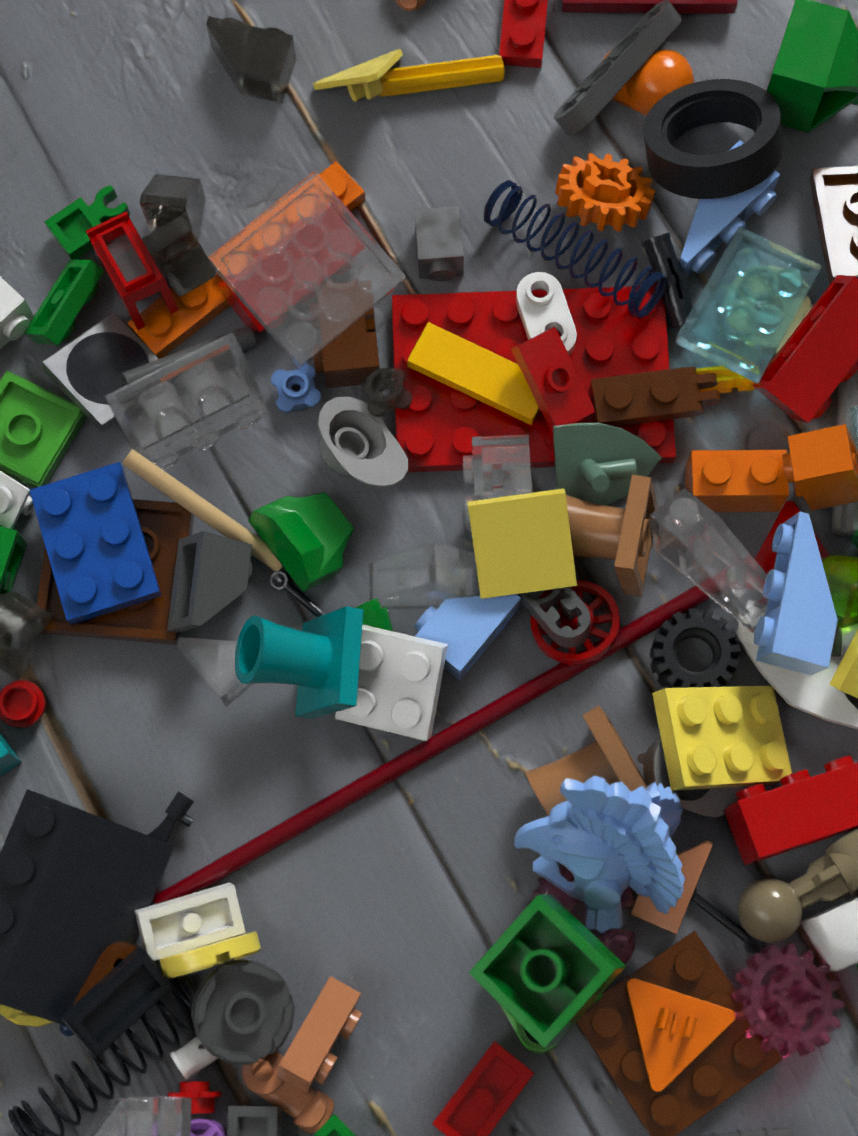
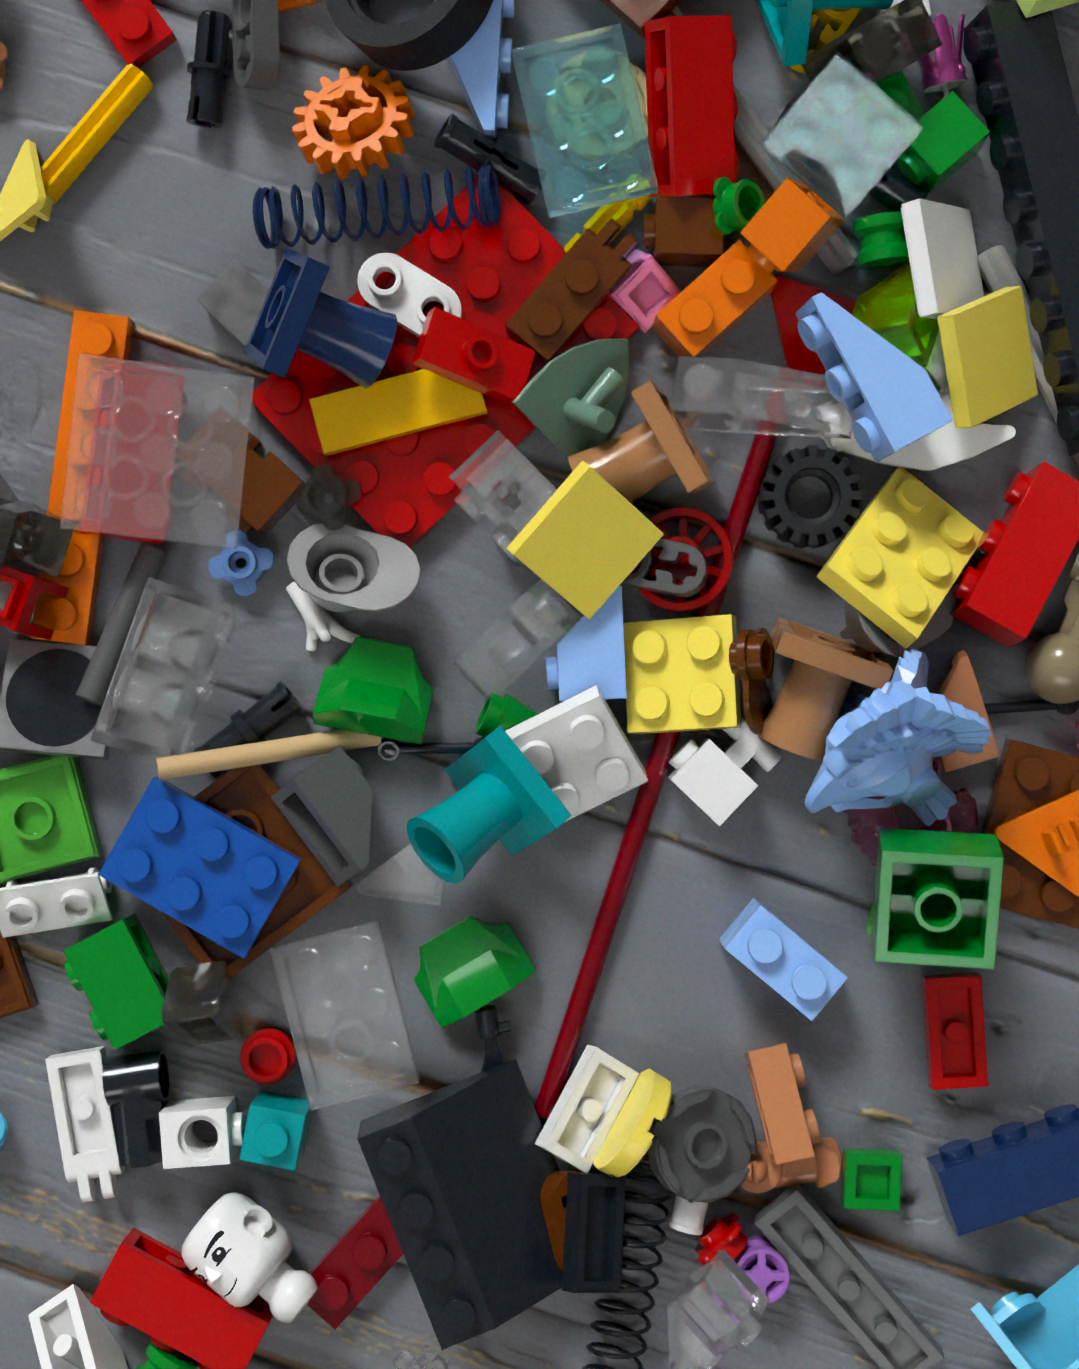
camera: 40 degrees left, 15 degrees up
none -> black axle [186,10,231,128]
none -> black pin [194,681,303,778]
none -> dark blue plant [244,247,397,388]
none -> clear plate [270,919,420,1111]
none -> white bar [286,581,361,652]
none -> green slope [414,916,536,1028]
none -> bright pink slope [608,249,682,333]
none -> light yellow plate [623,614,742,734]
none -> reddish brown brick [642,196,723,267]
none -> white brick [667,717,782,826]
none -> green plate [713,177,765,235]
none -> light blue brick [719,897,848,1021]
none -> reddish brown plate [729,628,775,735]

